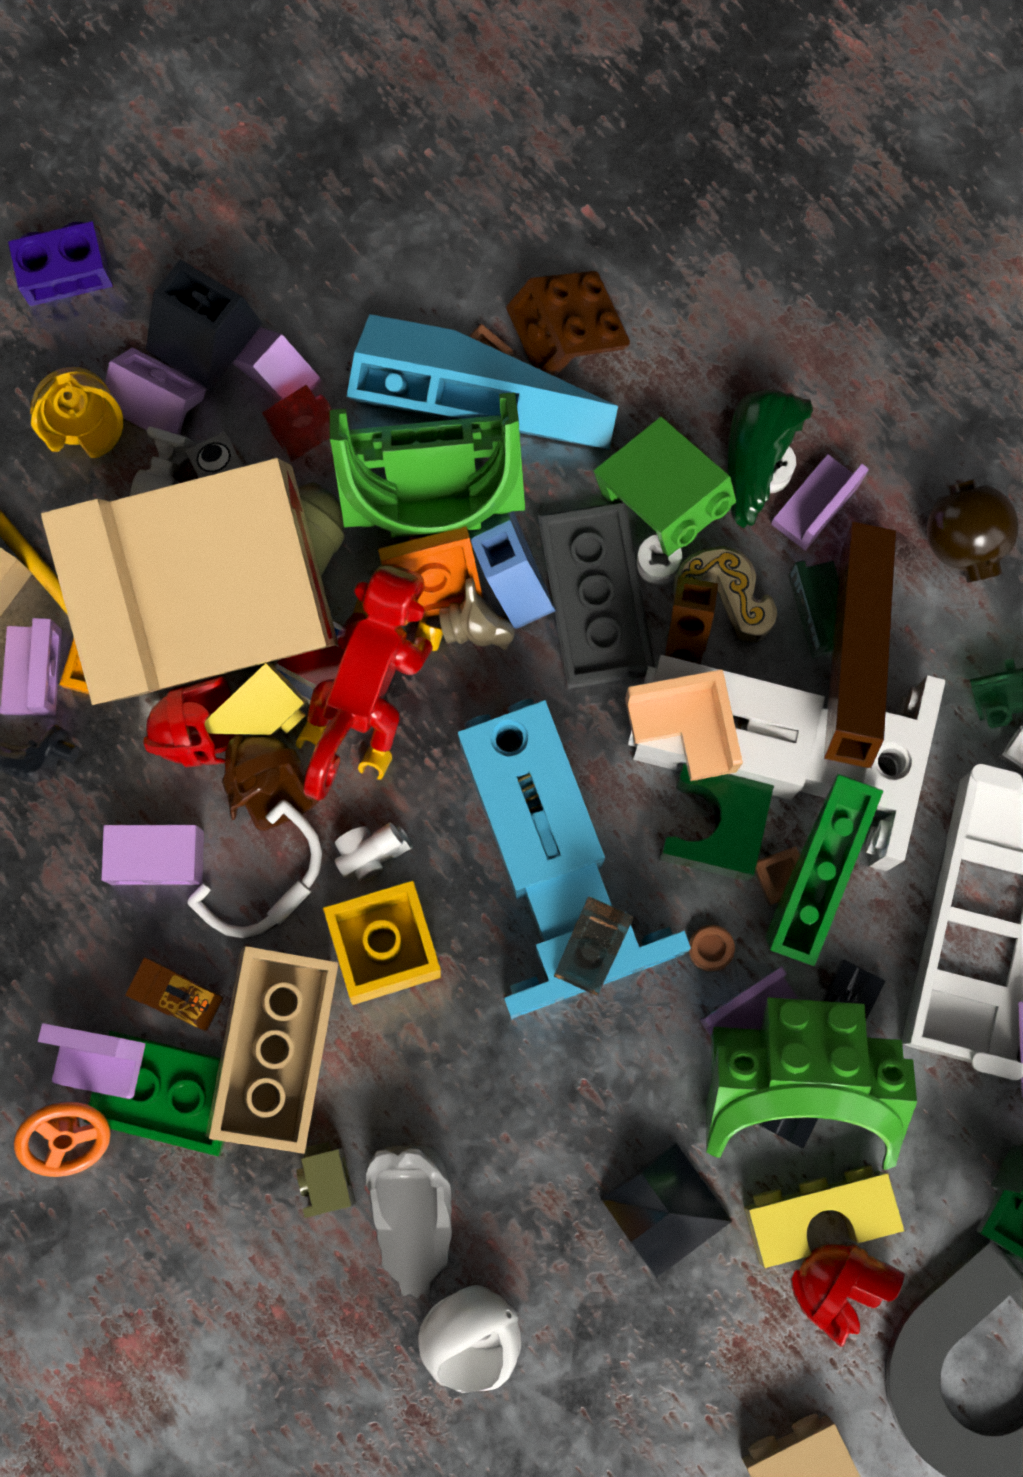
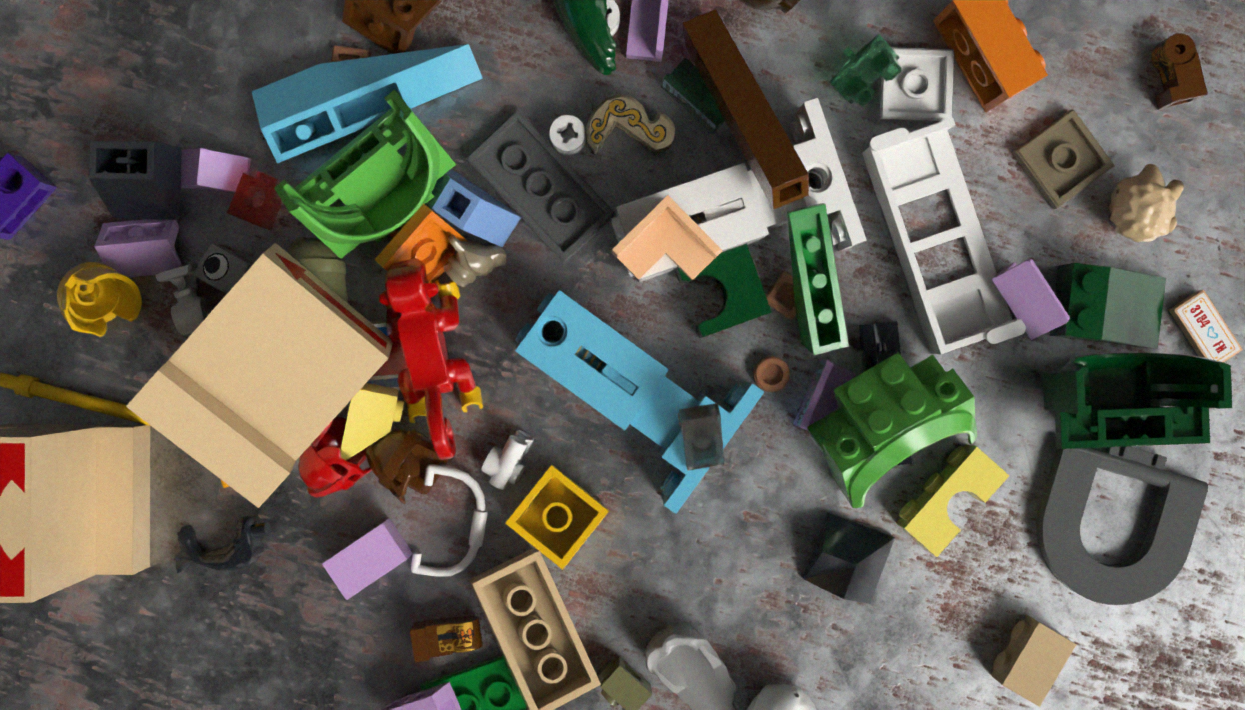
camera: 40 degrees left, 10 degrees up
lavender panel [0,618,62,716] -> none
bright green panel [593,417,736,557] -> none
reddish brown leg [665,576,719,664] -> none
red helmet [790,1243,905,1347] -> none

